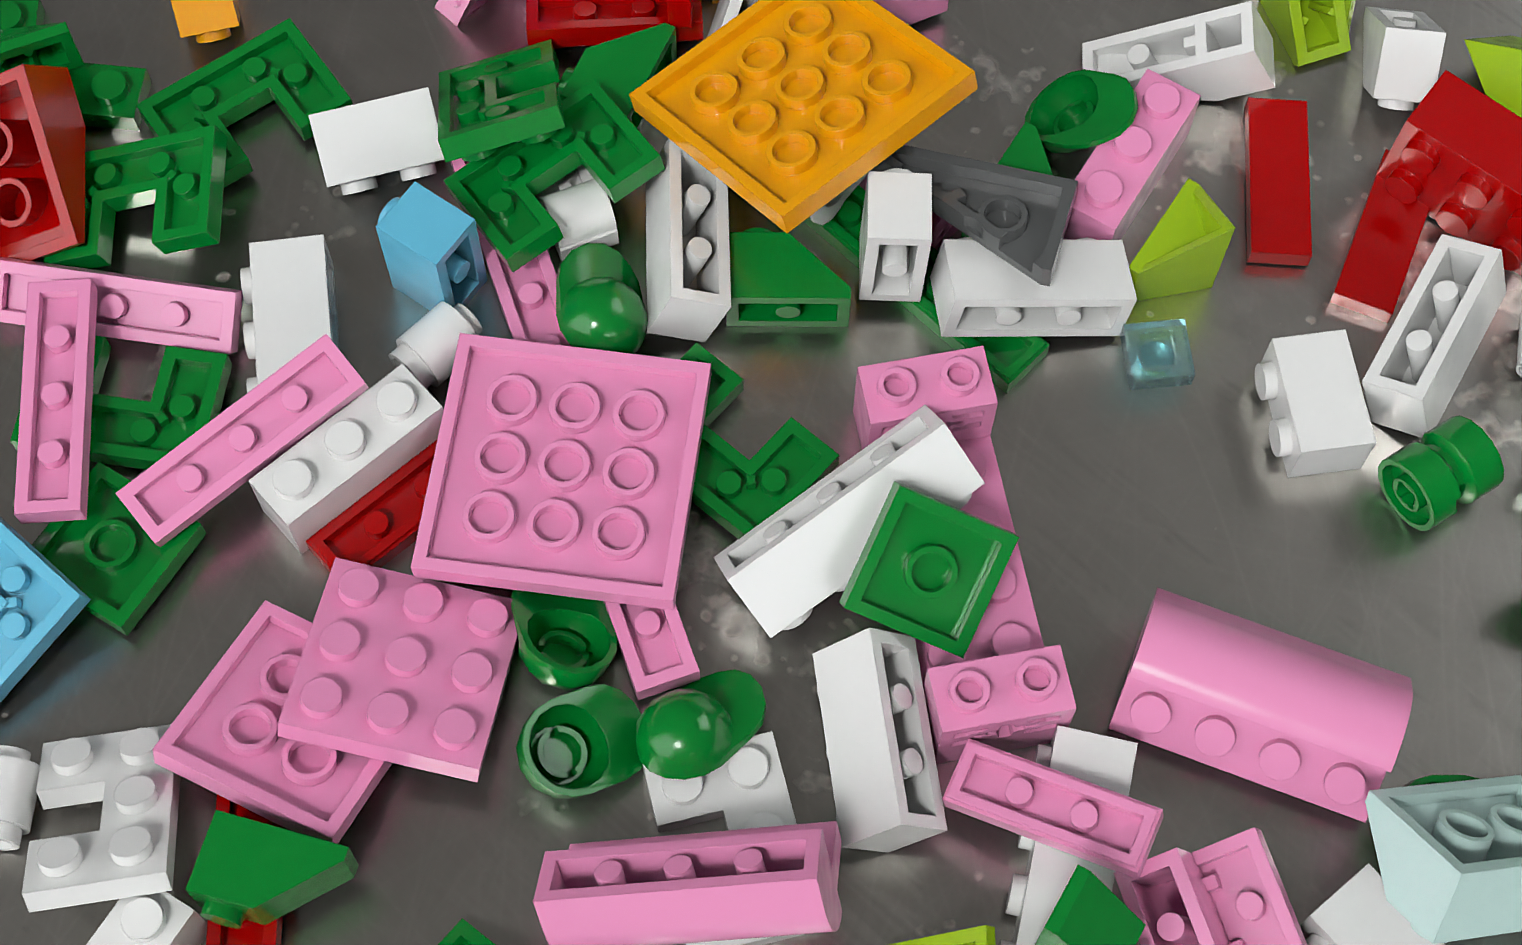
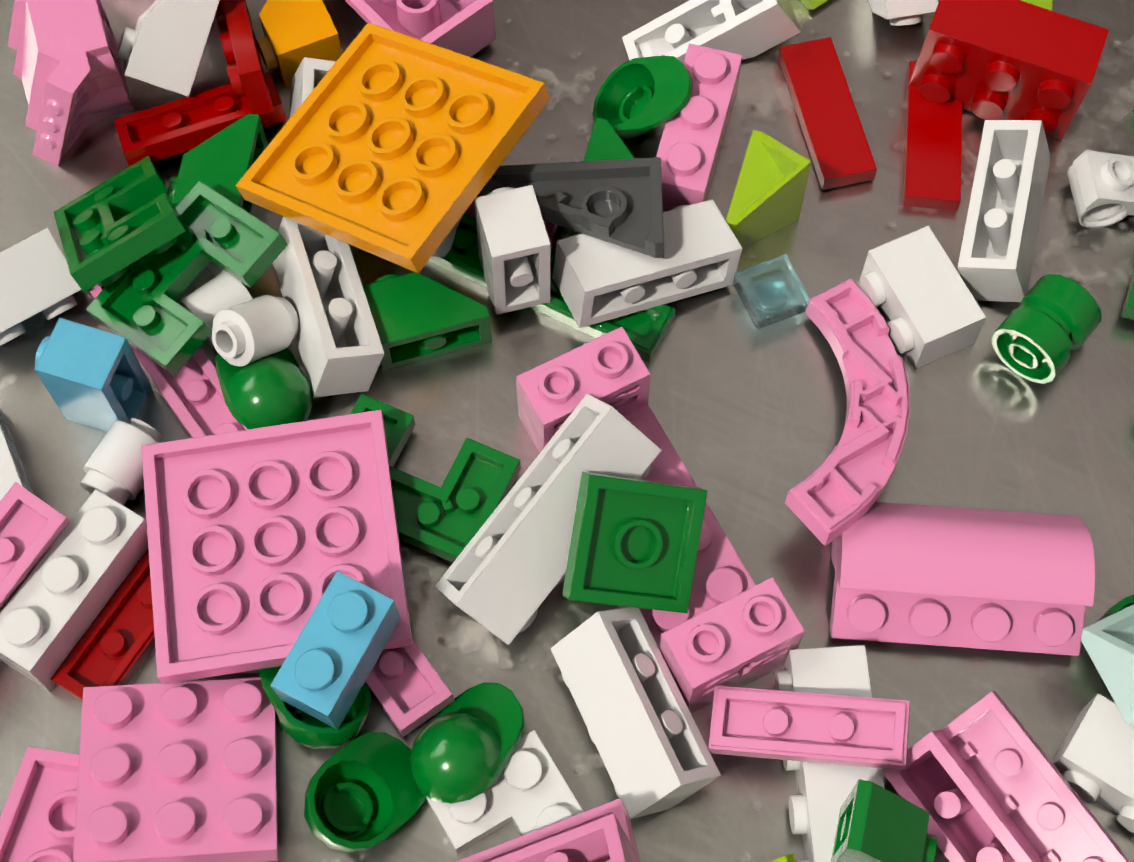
camera: 15 degrees left, 0 degrees up
none -> white brick [212,295,299,367]
none -> medium azure brick [270,571,401,730]
none -> bright pink tile [785,278,910,546]

